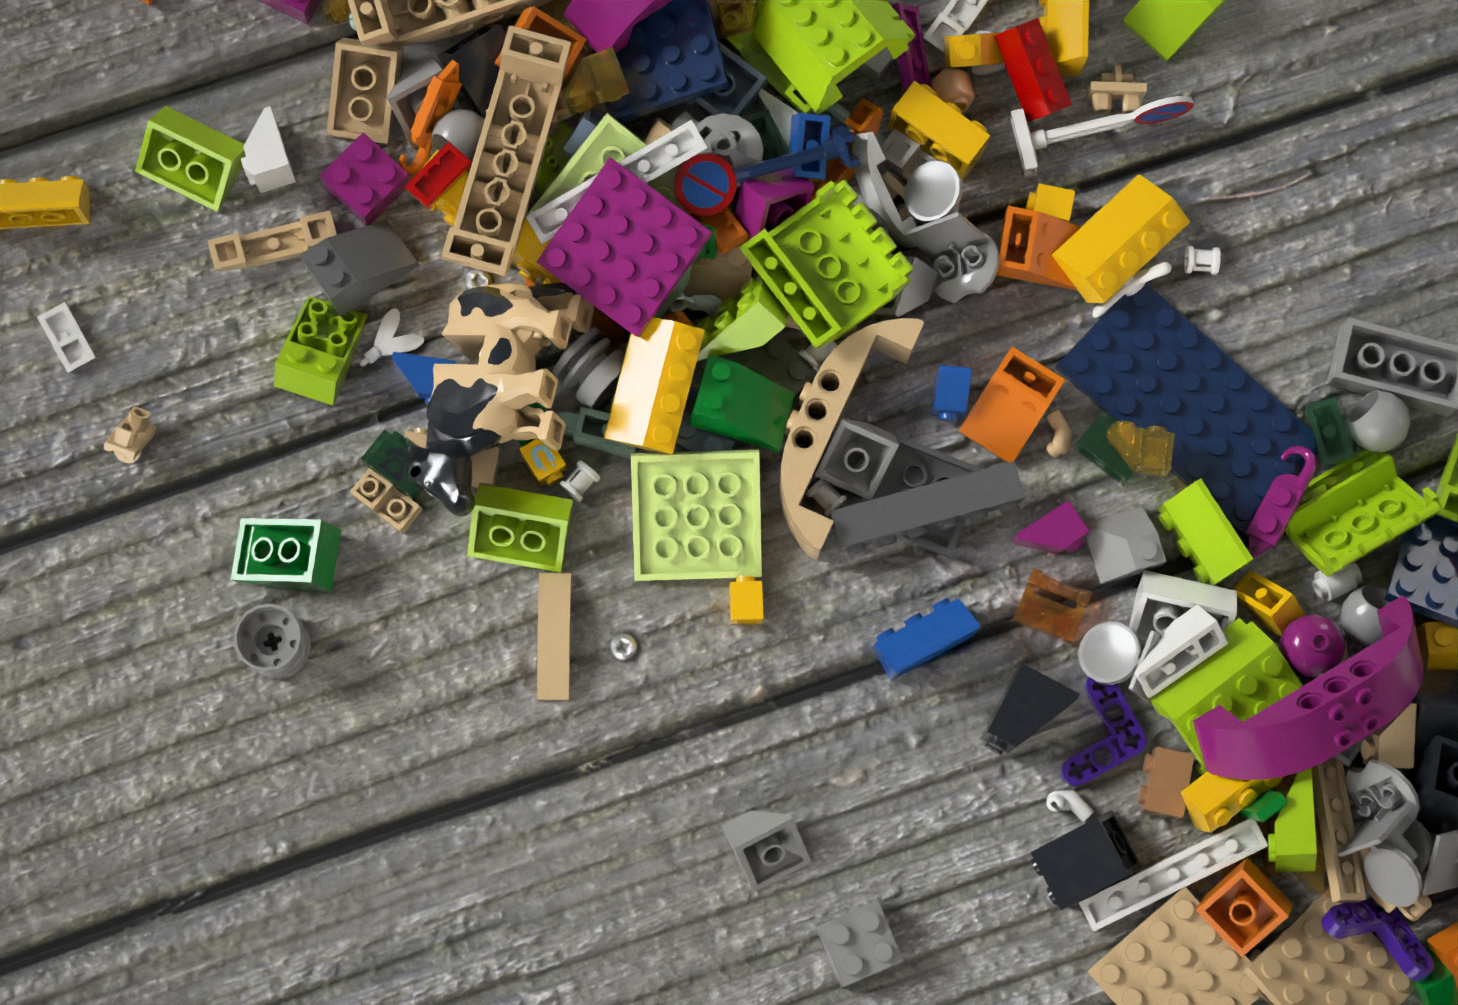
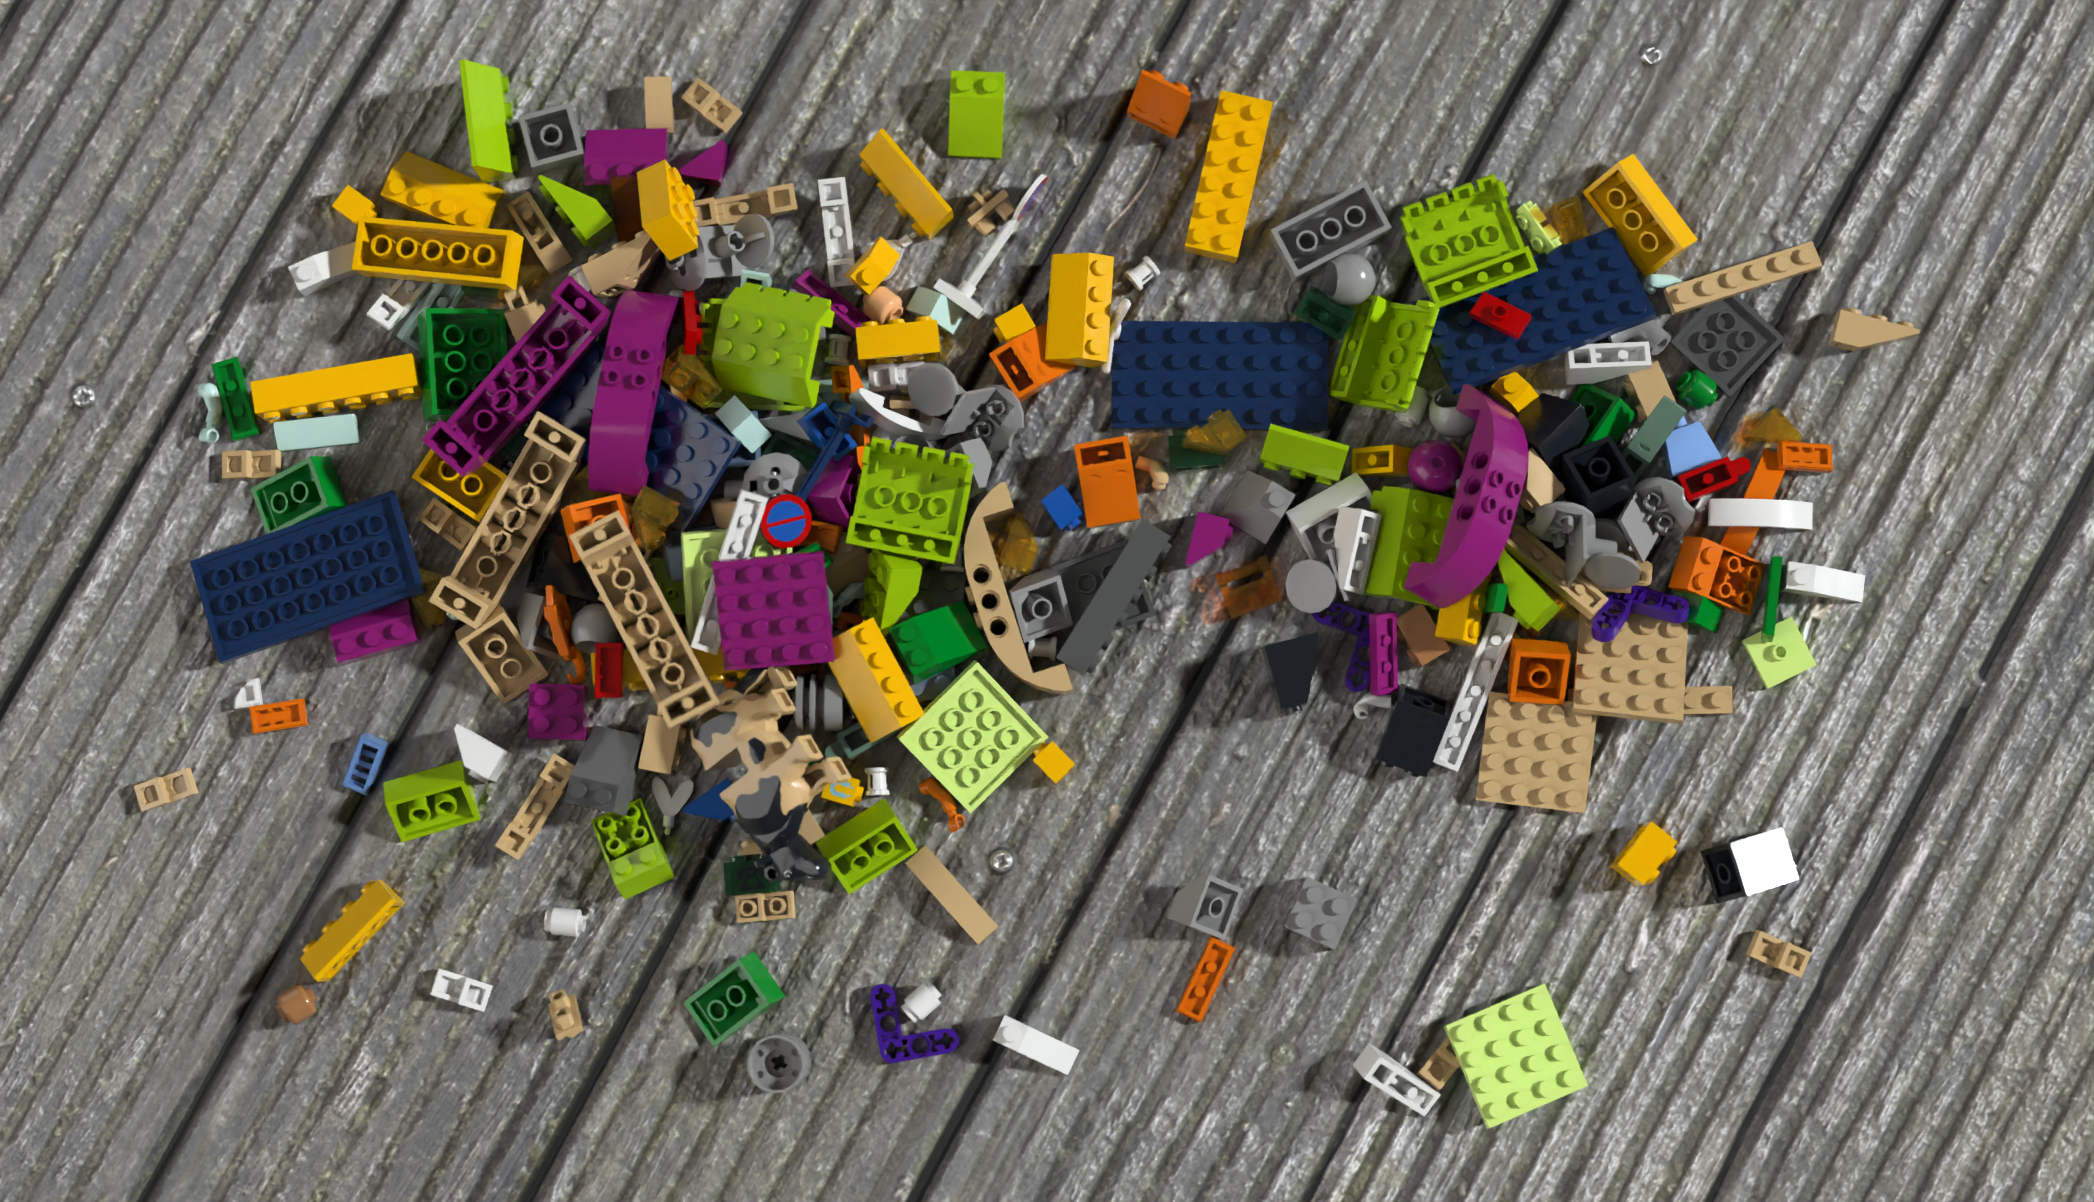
camera: 30 degrees left, 5 degrees up
blue slope [872,598,980,681] -> none
red brick [994,18,1072,122] -> none
magenta plate [1246,446,1317,559] -> none
none -> medium blue slope [342,733,389,796]
none -> white brick [544,907,586,937]
none -> tan brick [638,708,687,776]
none -> light aqua slope [715,395,772,454]
none -> white bush [825,334,852,365]
none -> dark purple beam [870,984,959,1063]
none -> white brick [901,983,942,1023]
none -> light aqua slope [906,286,966,335]
none -> orange arm [919,777,965,833]
none -> white slope [993,1015,1079,1075]
none -> clear yellow slope [996,511,1039,575]
none -> orange slope [1127,69,1191,139]
none -> orange tile [1176,936,1235,1023]
none -> yellow brick [1184,90,1273,263]
none -> magenta plate [1369,610,1398,696]

